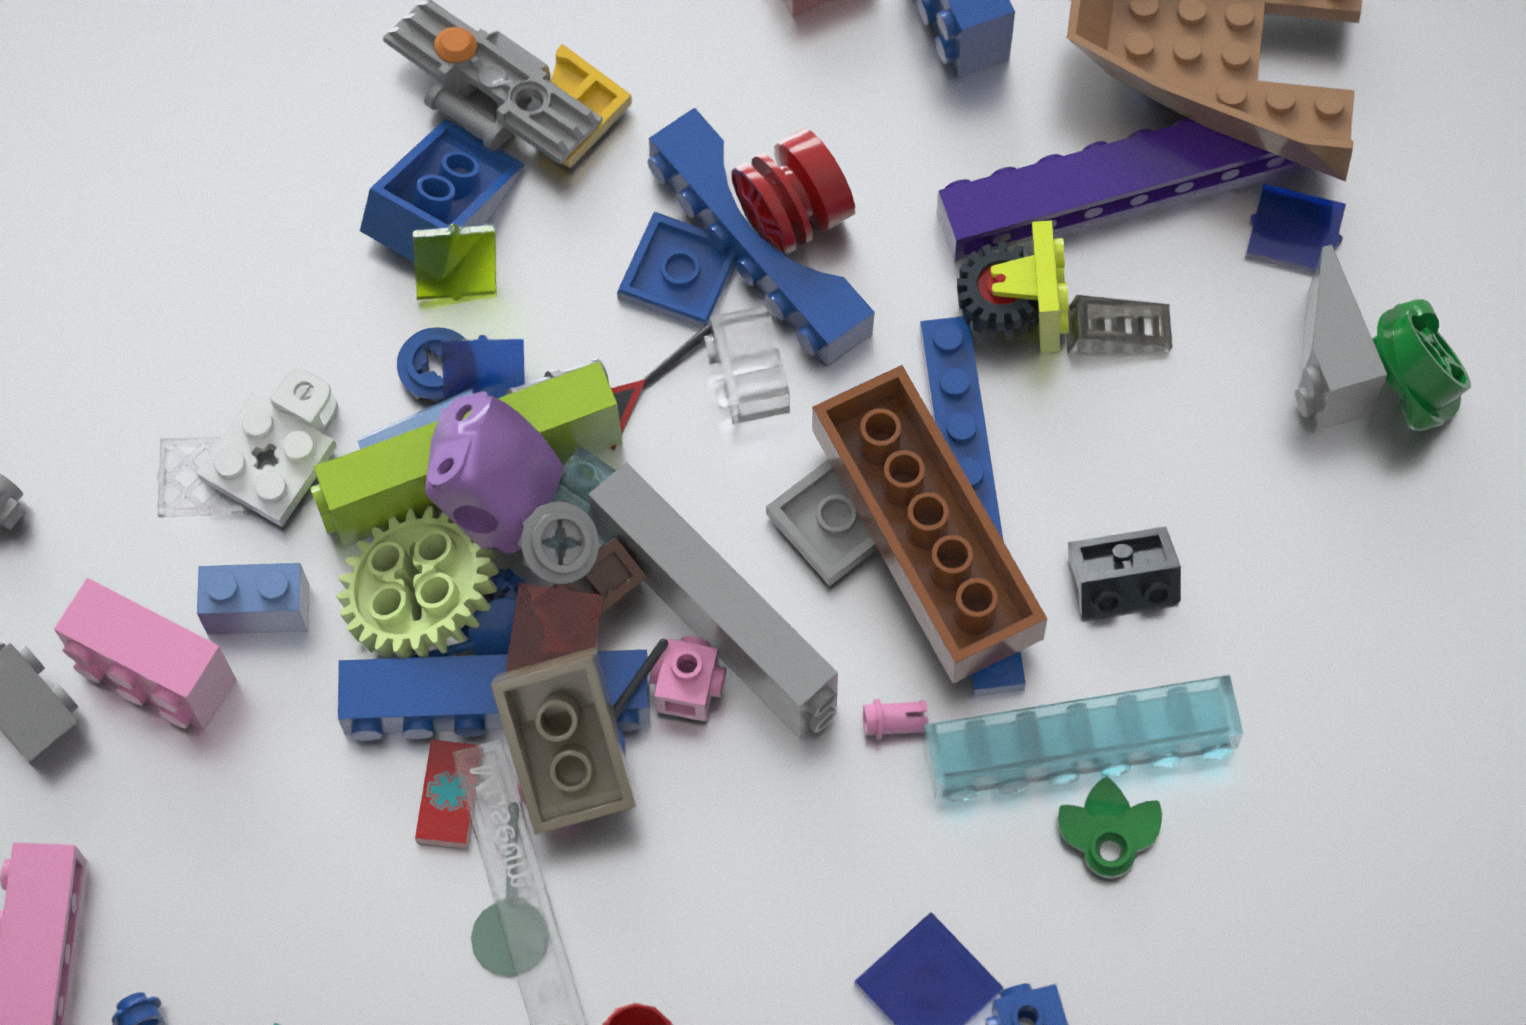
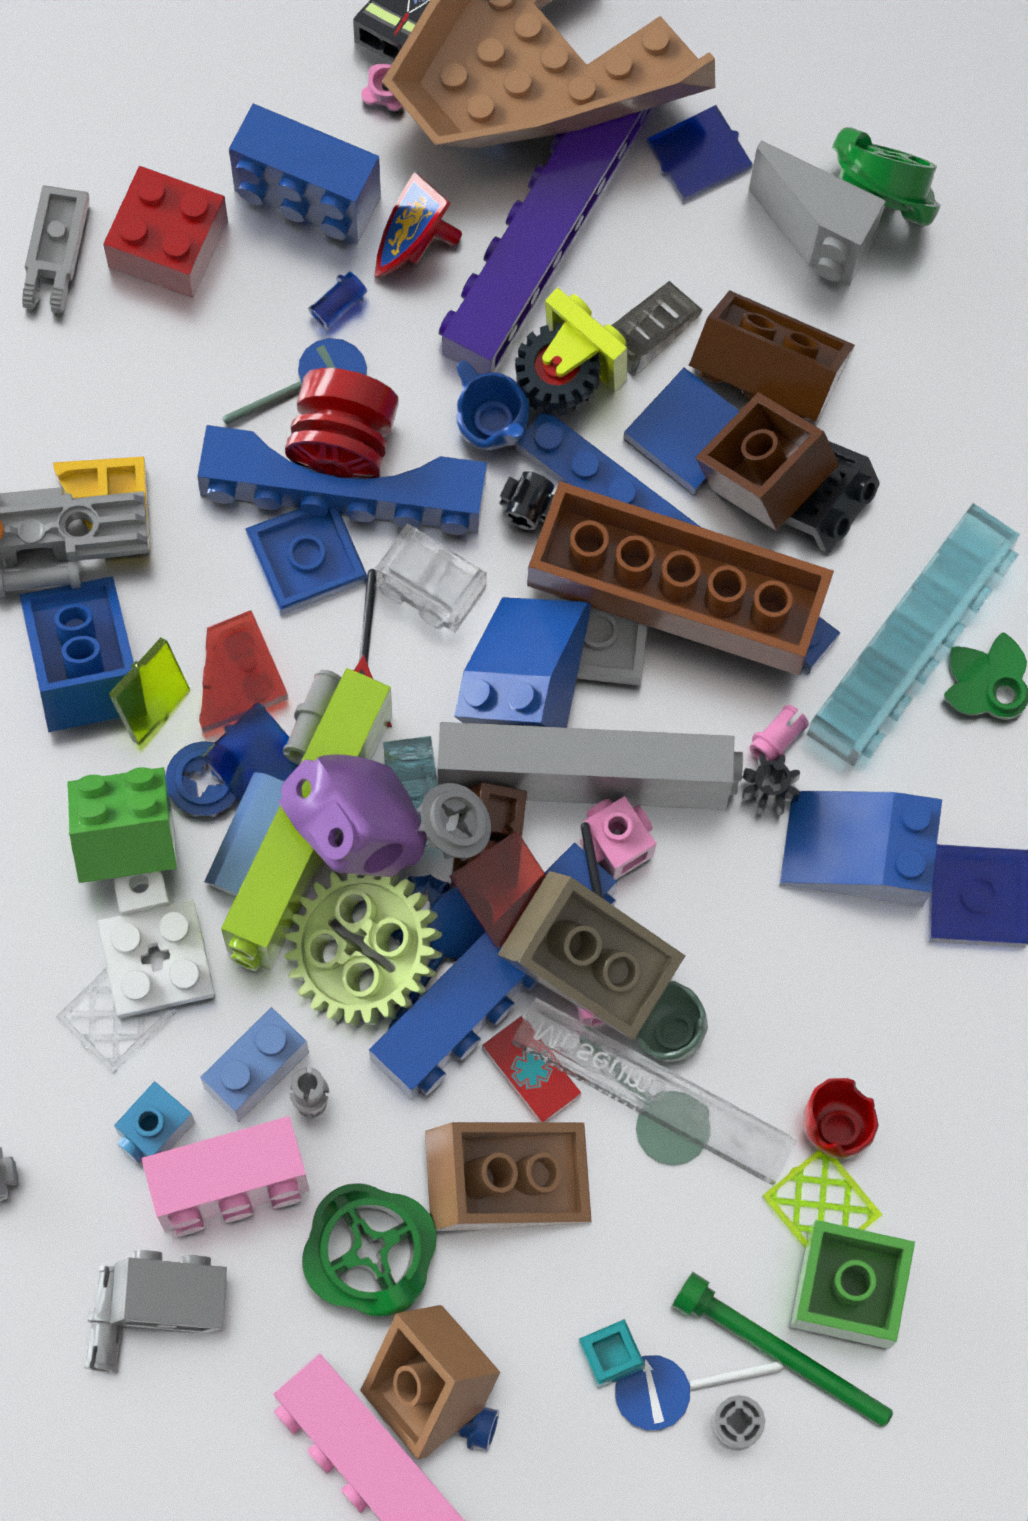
camera: 50 degrees left, 5 degrees up
none -> bright green brick [67,767,177,883]
none -> dark azure brick [114,1081,195,1164]
none -> clear red wing [199,610,289,734]
none -> blue piece [222,338,367,424]
none -> light grey pin [290,1067,329,1118]
none -> green piece [302,1183,437,1317]
none -> clear blue pin [308,271,368,330]
none -> medium nougat slope [360,1305,501,1459]
none -> shield [374,172,462,279]
none -> medium nougat slope [425,1122,592,1231]
none -> blue slope [454,597,591,728]
none -> blue hair [456,361,530,451]
none -> black gear [499,471,555,530]
none -> blue tile [623,367,739,495]
none -> sand green hair [636,981,708,1062]
none -> reddish brown slope [688,290,855,422]
none -> reddish brown brick [695,392,839,531]
none -> black gear [742,754,800,815]
none -> blue slope [779,791,942,907]

